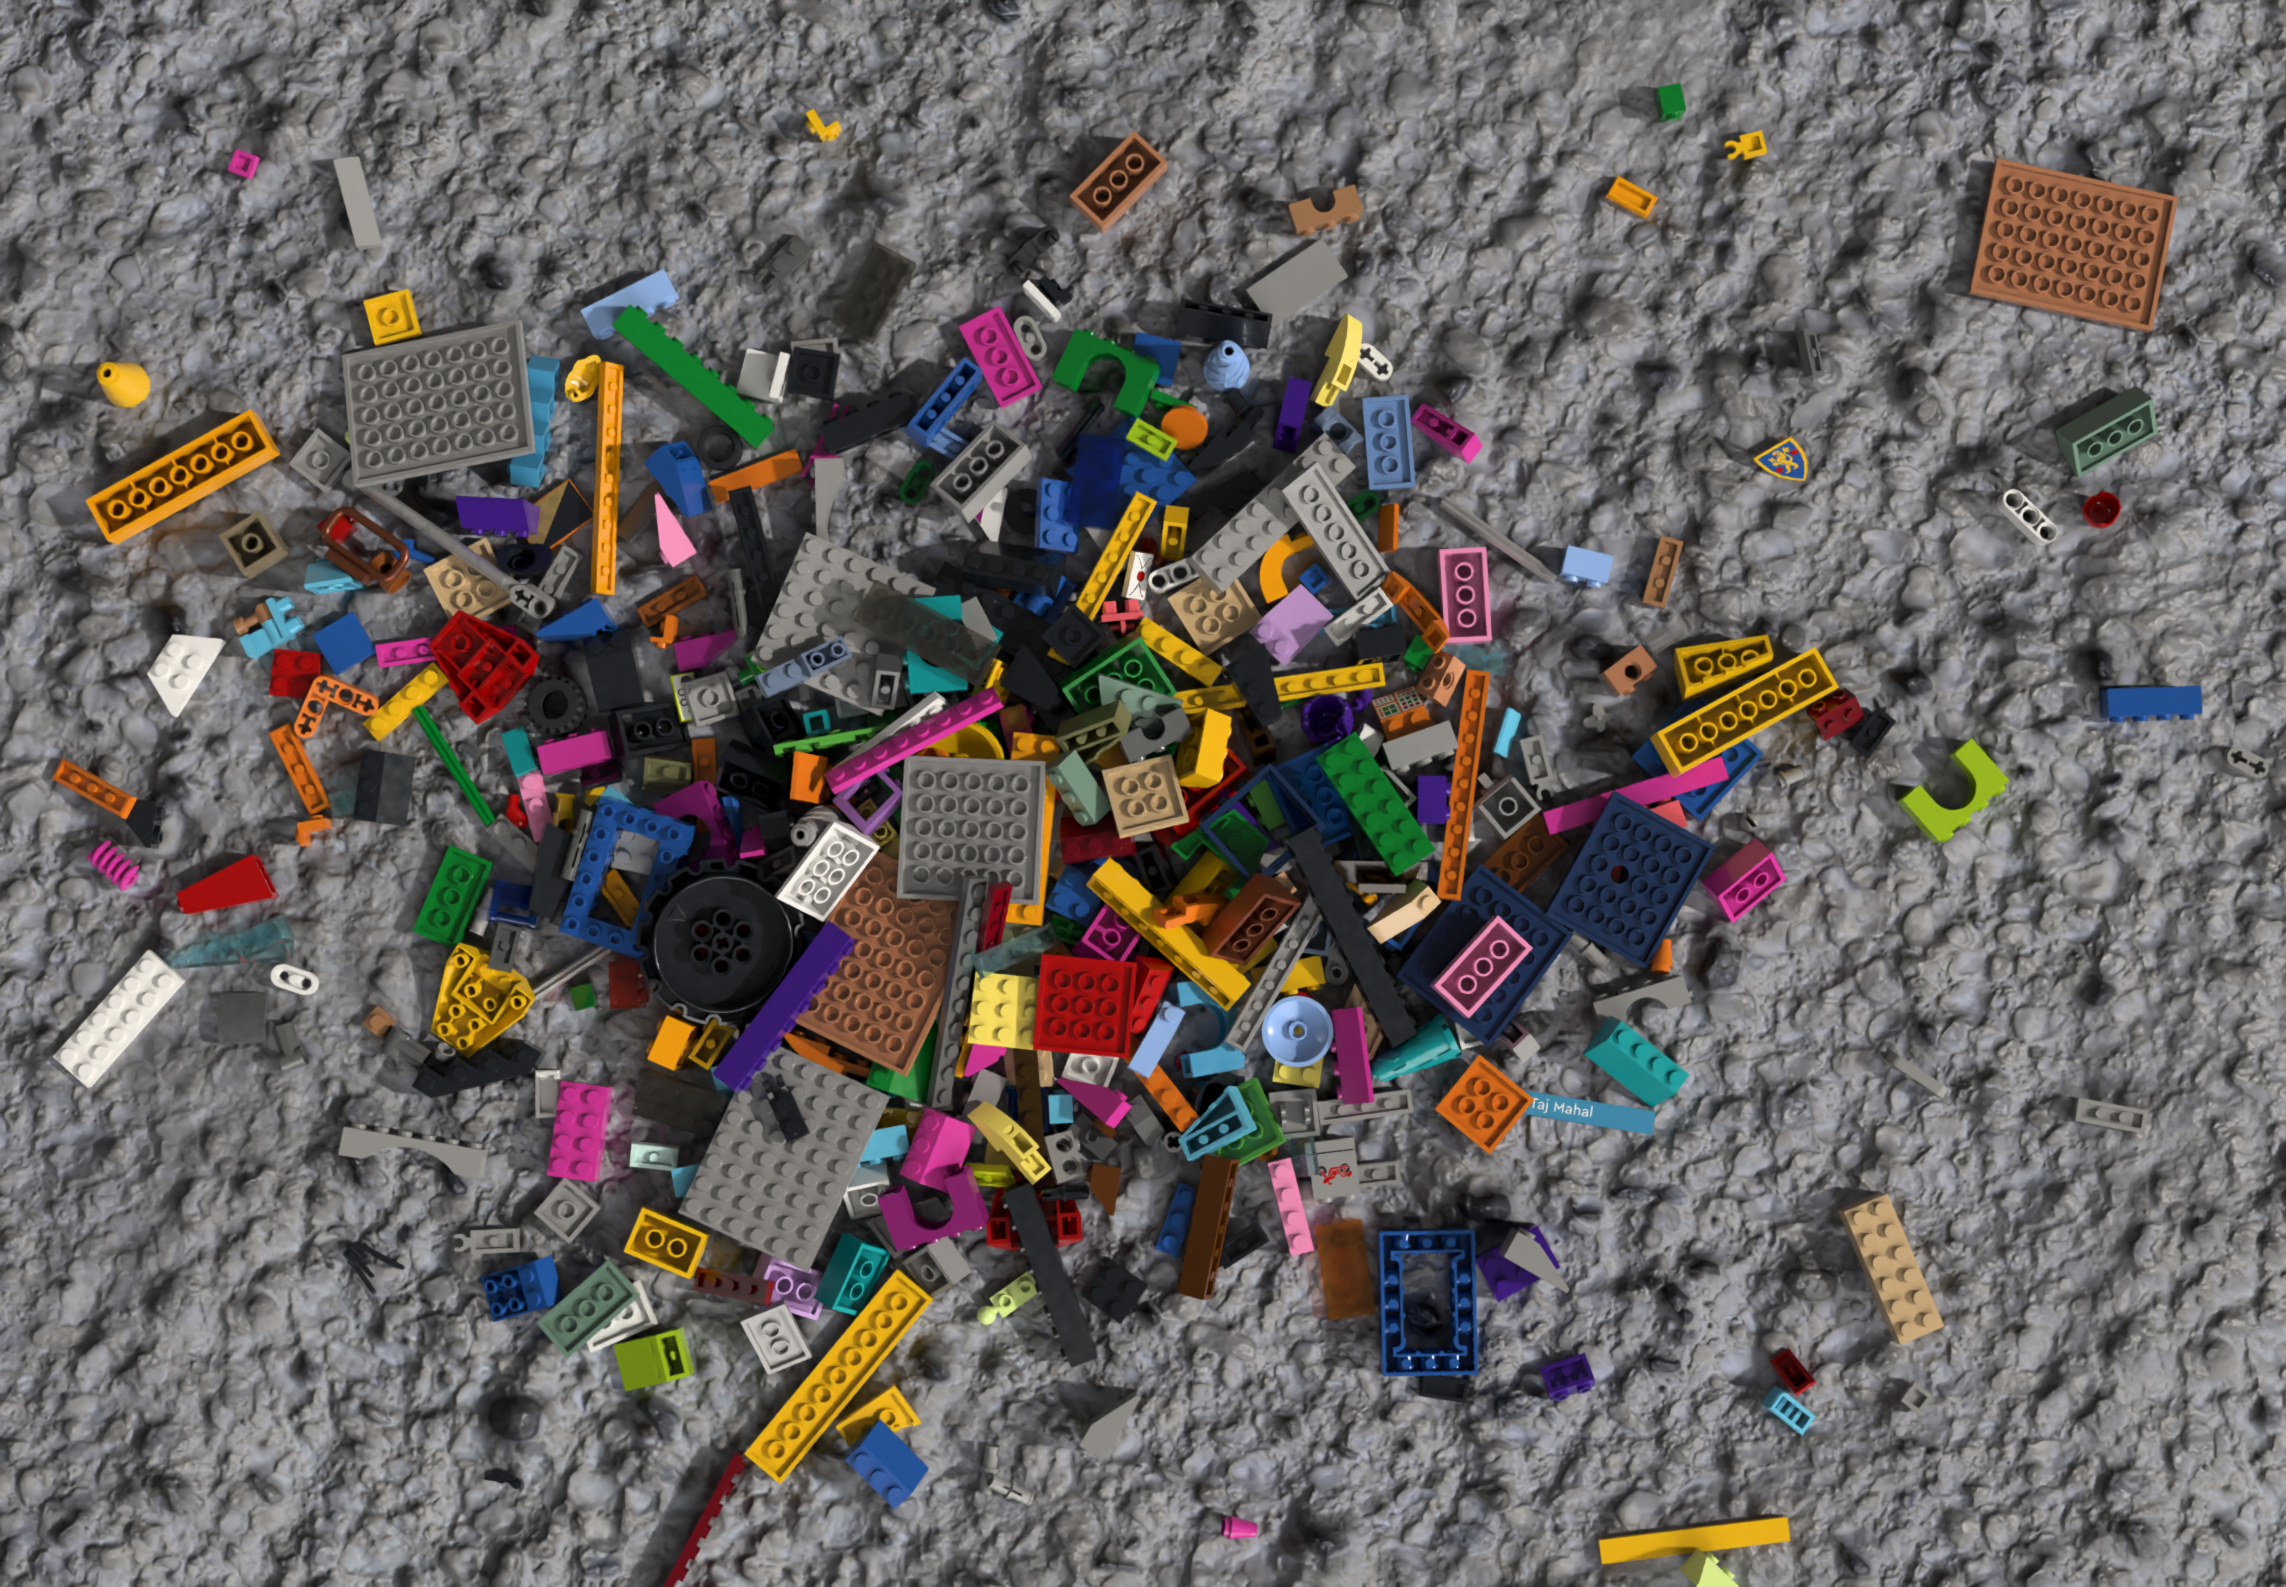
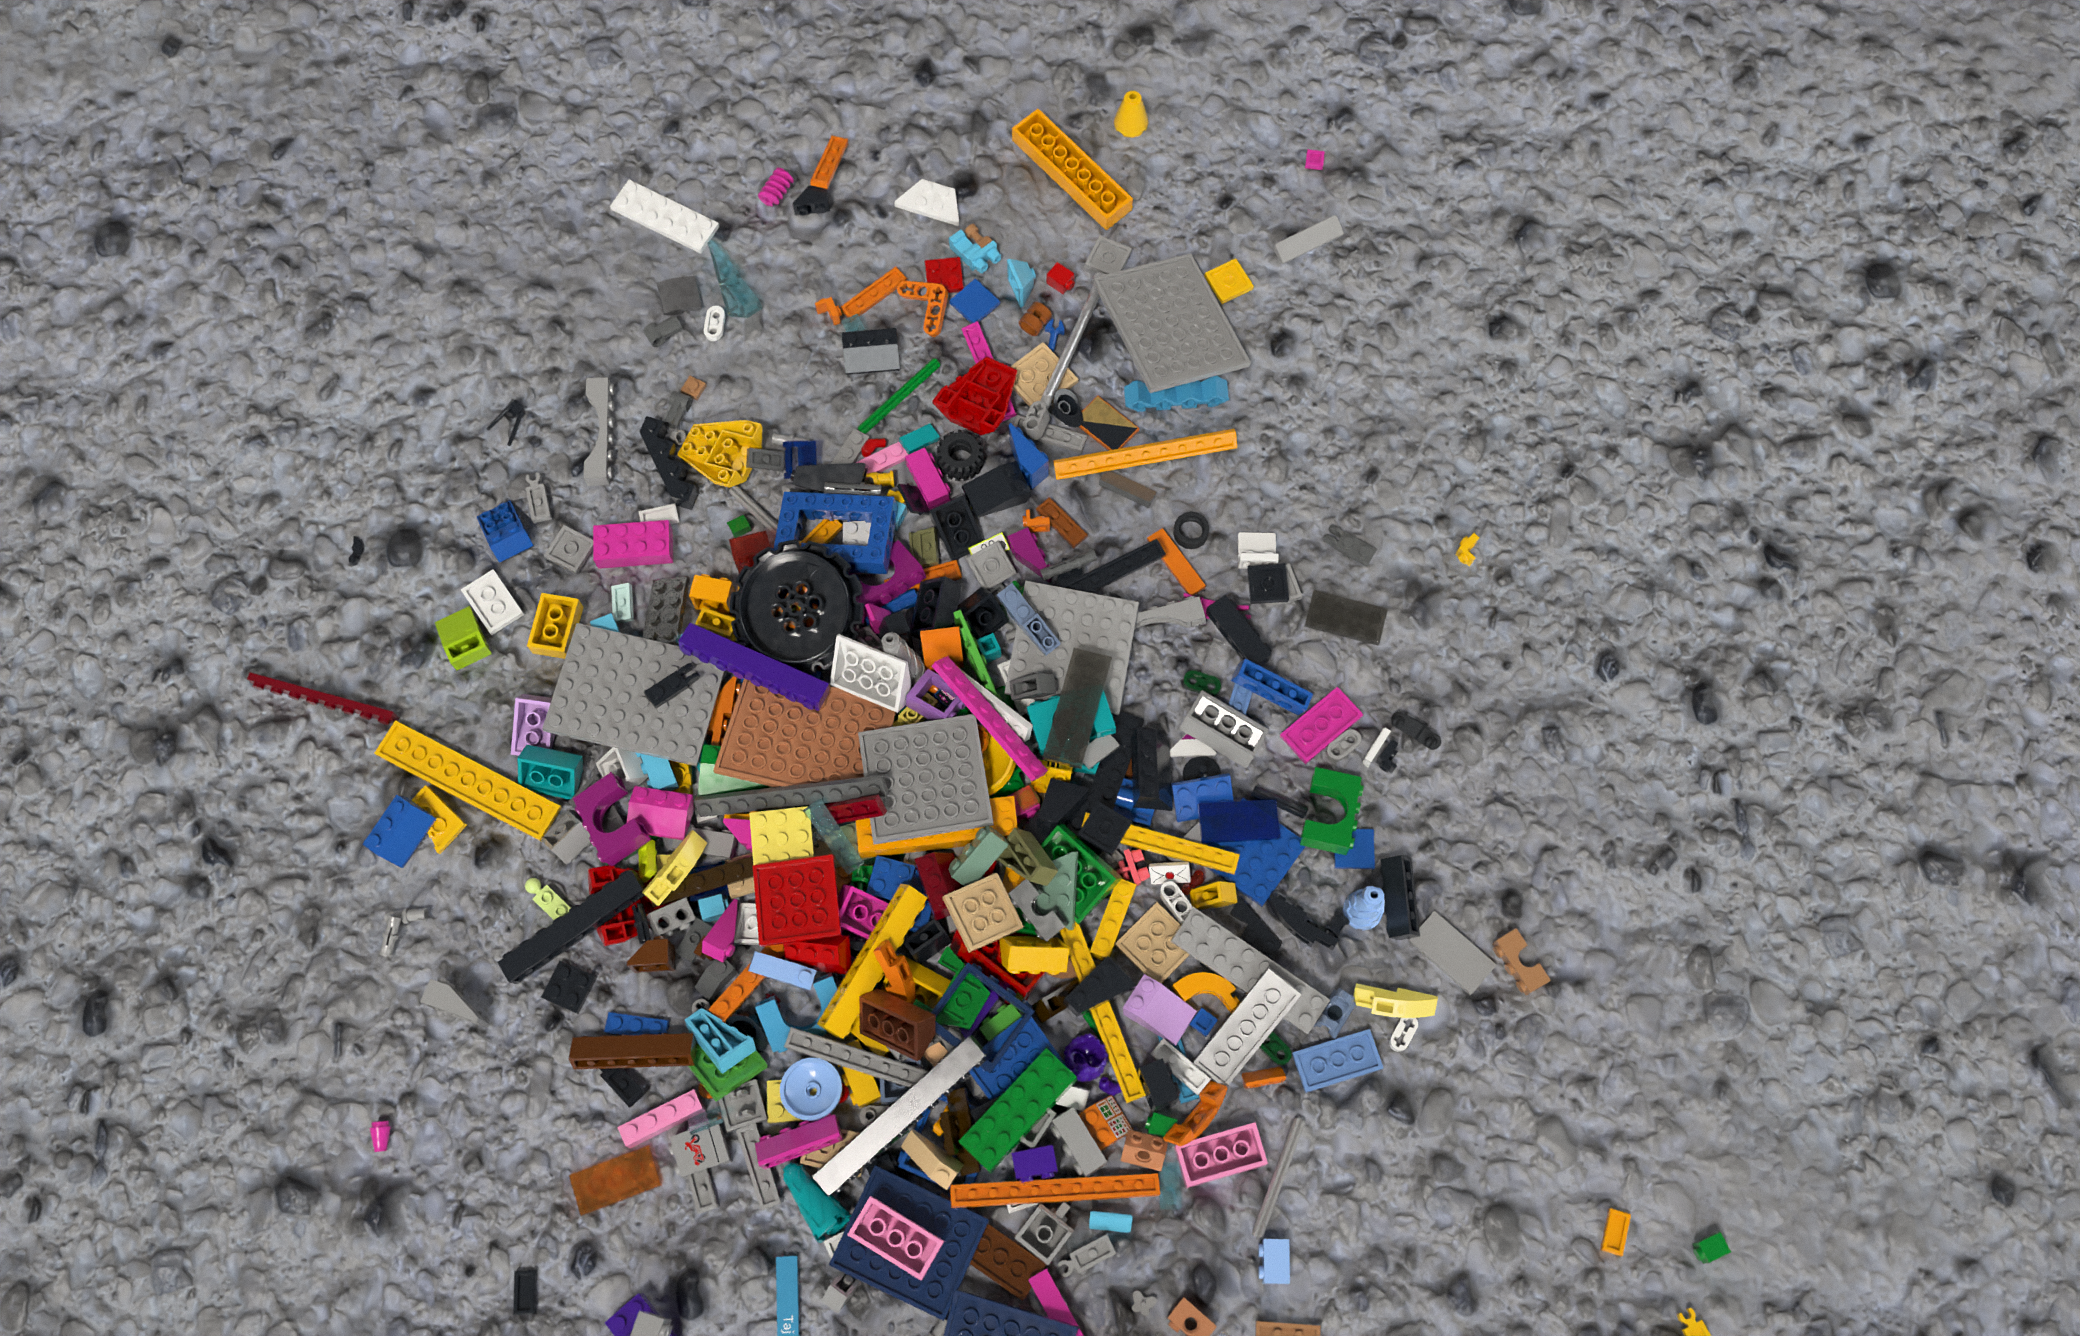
camera: 80 degrees right, 15 degrees down
red slope [176,854,279,915] -> none
dark tan brick [219,511,291,579] -> none
copper bar [321,506,410,586] -> none
yellow plate [363,662,449,742] -> none
green plate [412,845,495,949] -> none
dark purple slope [456,496,540,538] -> none
sand green plate [537,1259,641,1359] -> none
yellow arm [564,355,601,402] -> none
light blue brick [581,269,680,340] -> none
green brick [612,304,775,450] -> none
blue slope [644,441,712,518] -> none
bright pink slope [654,490,697,567] -> none
dark red plate [693,1267,775,1305] -> none
light grey plate [740,1299,812,1375] -> none
nougat brick [1069,131,1167,235] -> none
lime plate [1126,418,1178,462] -> none
green plate [1150,389,1197,411] -> none
orange tile [1161,404,1208,450] -> none
dark purple slope [1272,377,1312,453] -> none
blue brick [1377,1228,1478,1376] -> none
dark pink slope [1410,403,1483,464] -> none
orange plate [1434,1054,1534,1155] -> none

